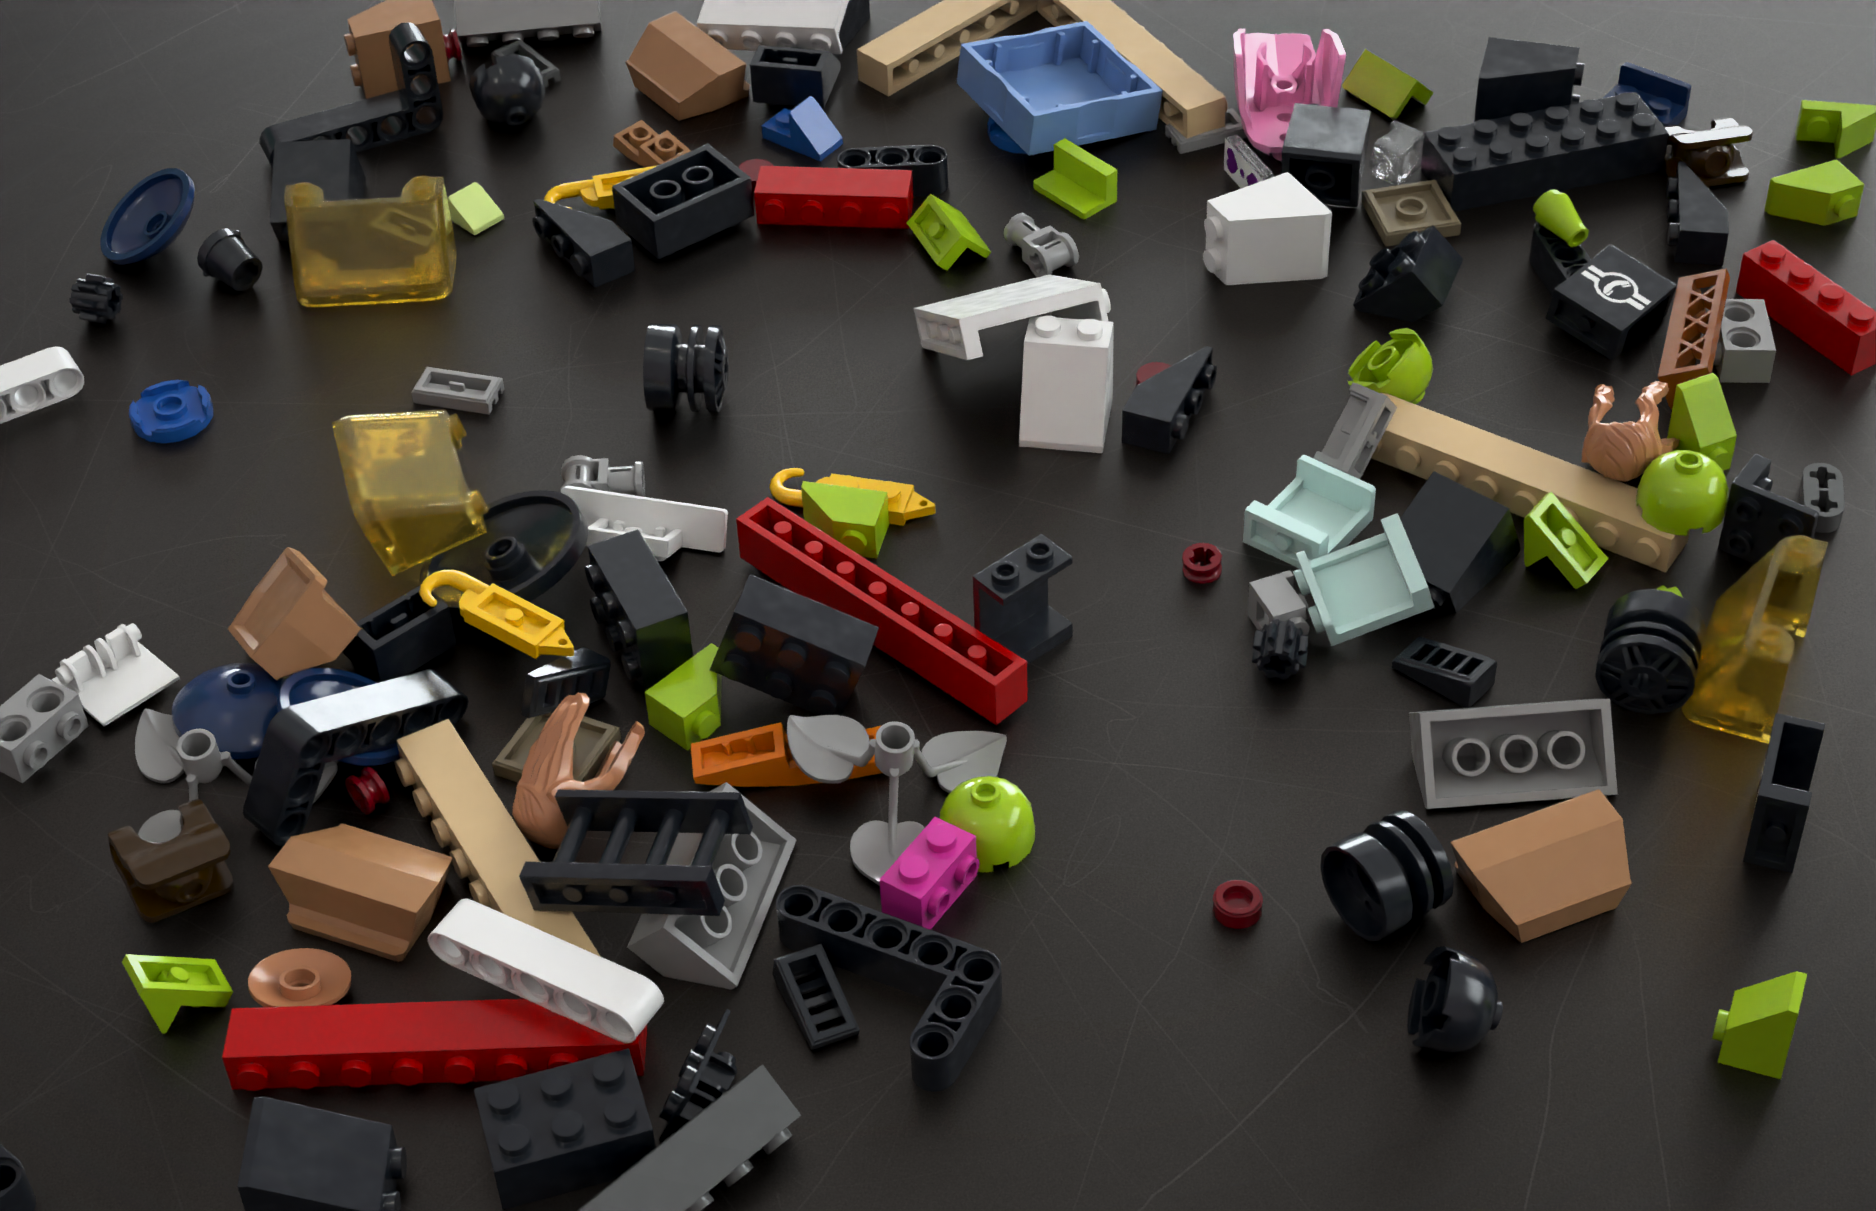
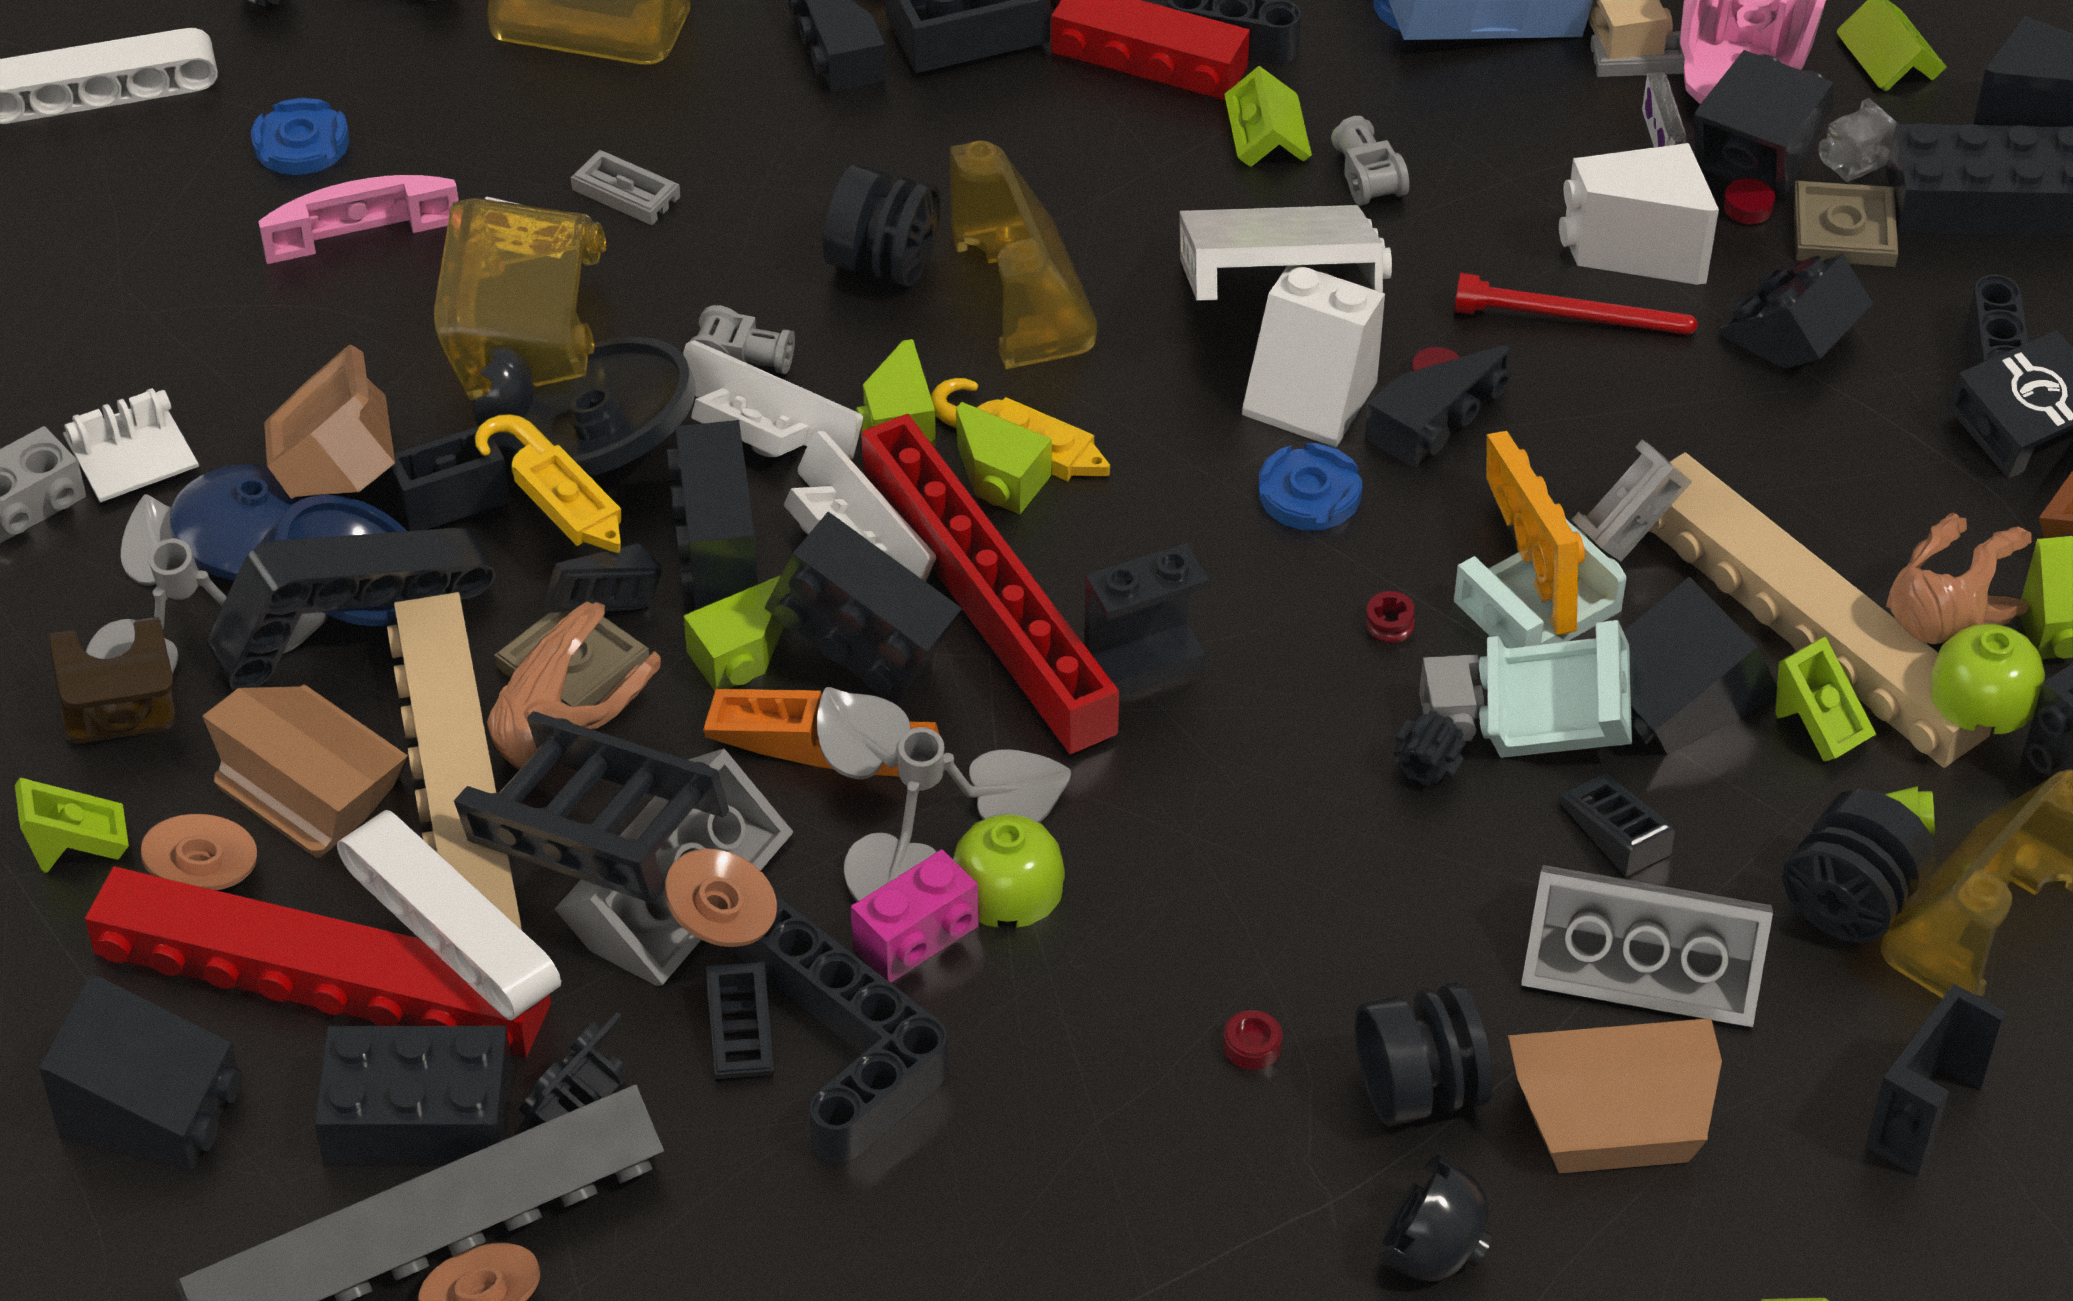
camera: 15 degrees right, 5 degrees up
dark red bush [345,766,390,815] -> none
lime panel [1033,138,1117,219] -> none
lime cylinder [1348,328,1433,404] -> none
lime cone [1533,190,1589,247] -> none
none -> bright pink slope [258,175,462,264]
none -> black hair [474,345,535,426]
none -> nougat dish [664,849,777,947]
none -> white bracket [784,431,936,582]
none -> lime slope [856,339,936,447]
none -> clear yellow windscreen [950,141,1097,369]
none -> blue tile [1258,443,1363,530]
none -> red piece [1454,272,1698,335]
none -> light orange wing [1486,431,1585,635]
none -> dark red tile [1723,178,1775,224]

